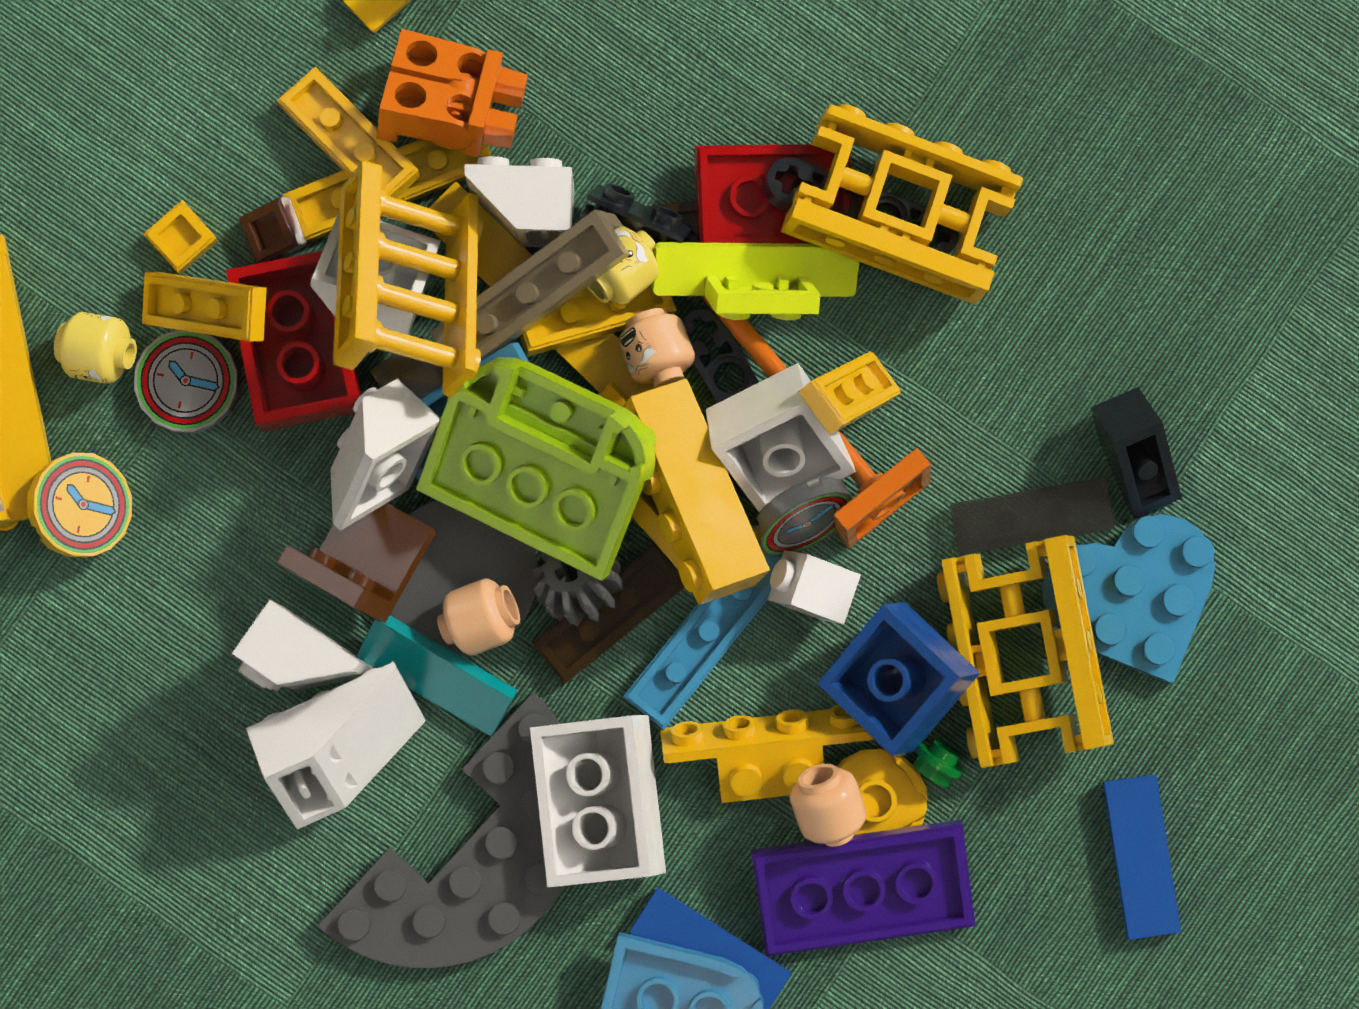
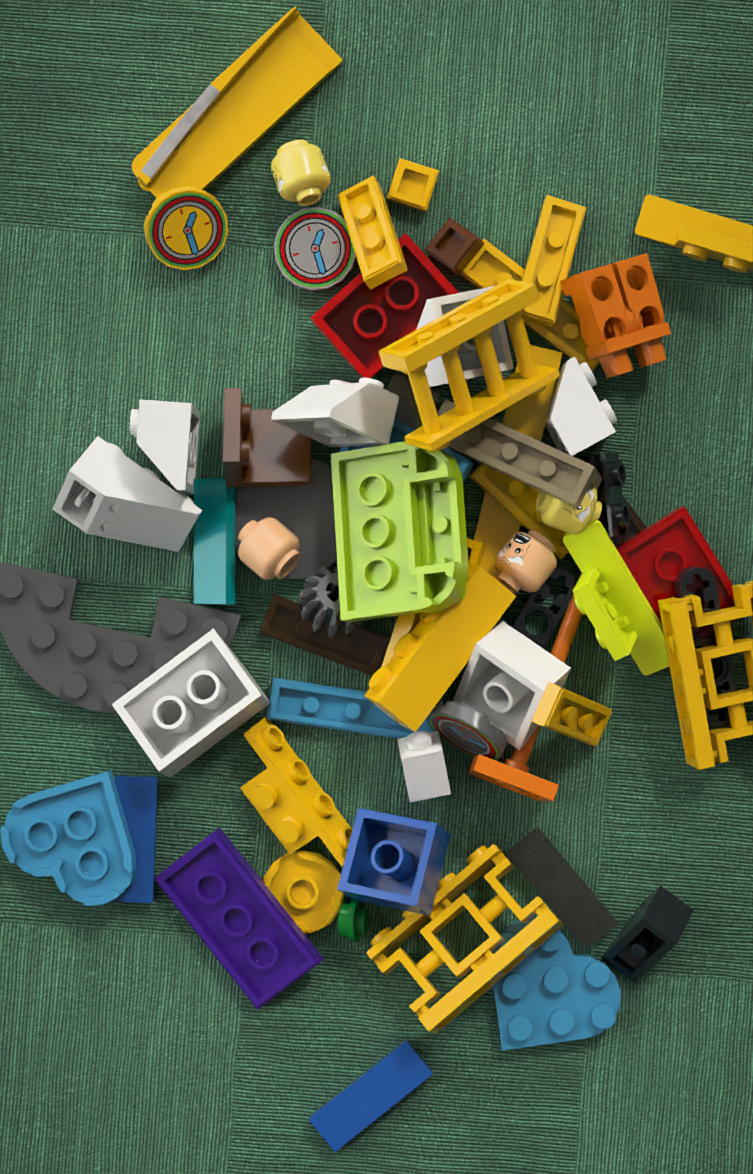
camera: 55 degrees right, 5 degrees up
light nougat head [790,764,866,847] -> none

